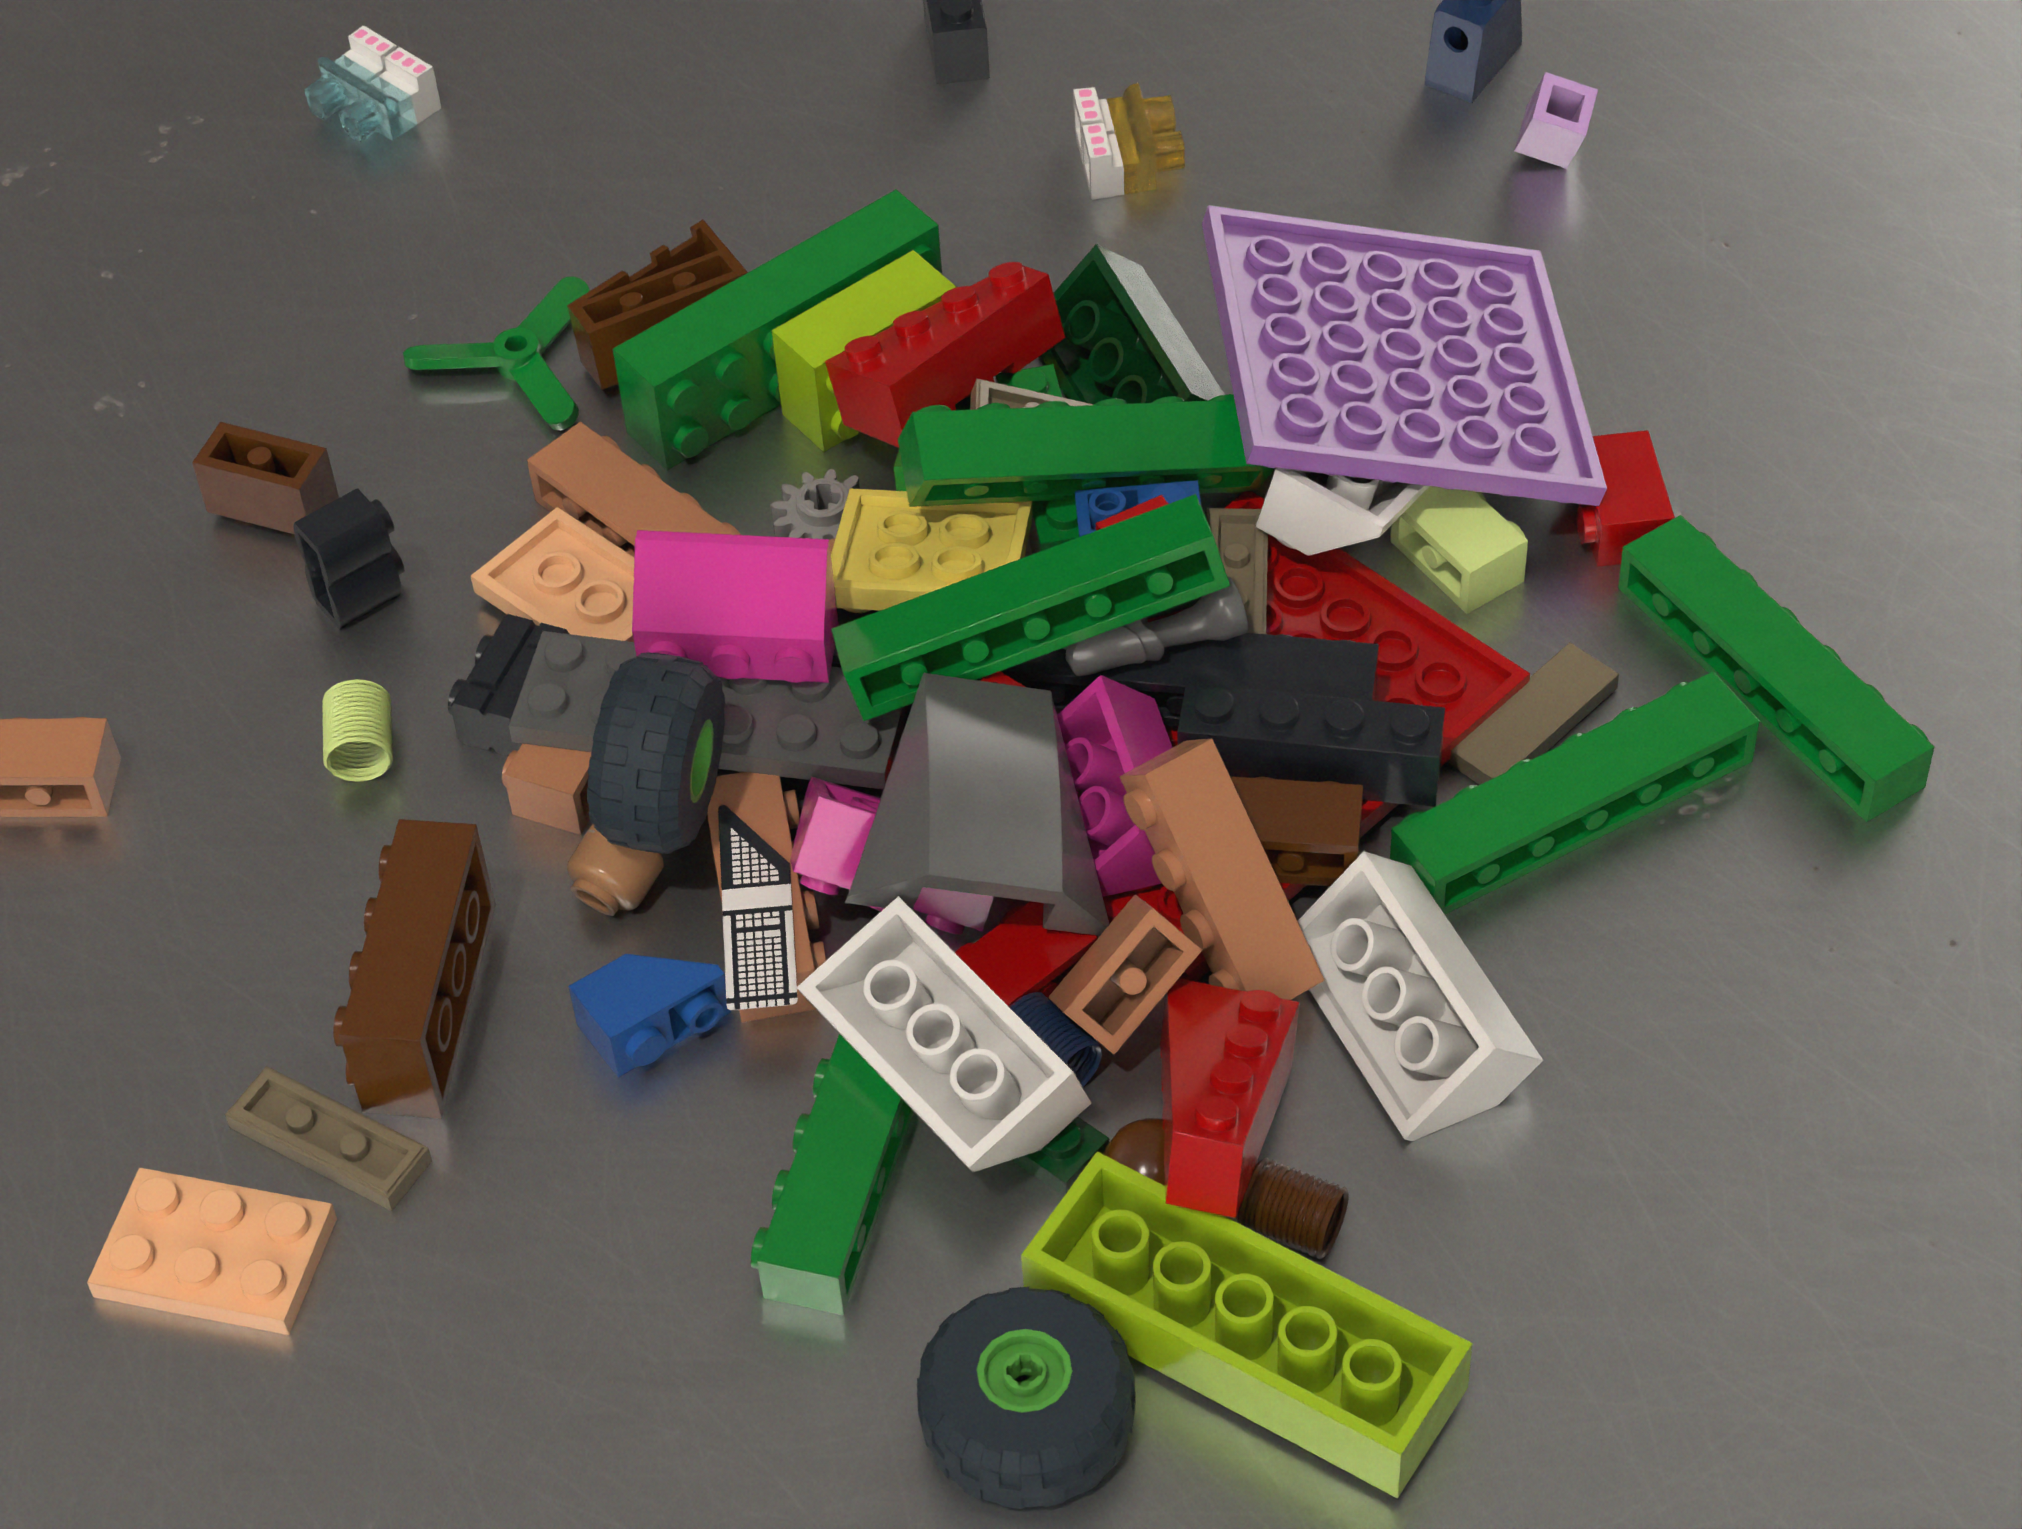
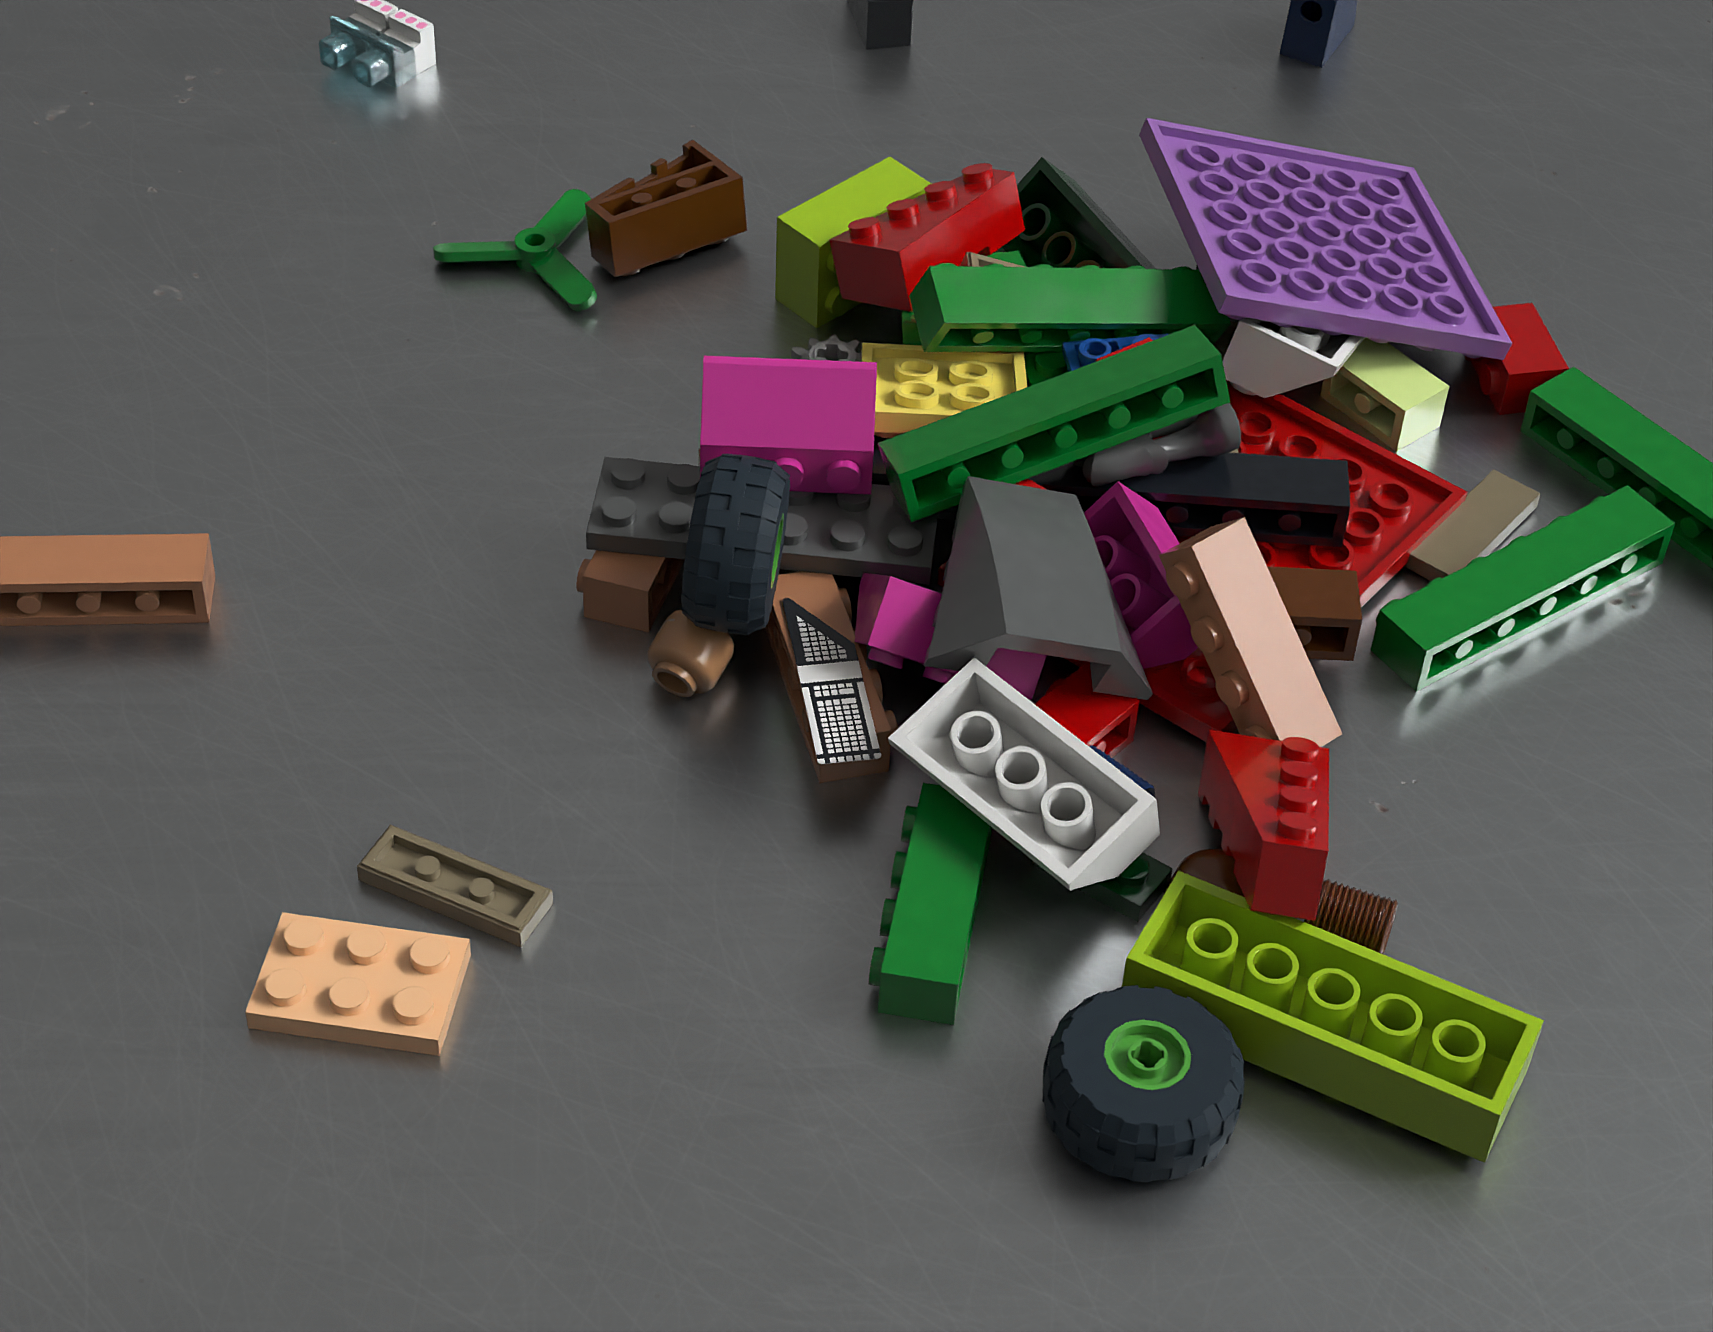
camera: 10 degrees left, 5 degrees down
reddish brown brick [192,422,339,534] -> none
black brick [293,488,405,629] -> none
yellowish green piece [322,679,393,782] -> none
reddish brown brick [333,819,496,1119] -> none
black brick [448,614,569,756] -> none
light nougat plate [470,507,634,642] -> none
nougat brick [527,422,741,557] -> none
blue slope [568,954,731,1078] -> none
green brick [613,189,942,471] -> none
nougat brick [1048,895,1202,1054] -> none
hips [1073,82,1185,200] -> none
black brick [1177,683,1445,807] -> none
white slope [1297,851,1543,1141] -> none
lavender brick [1514,72,1598,169] -> none

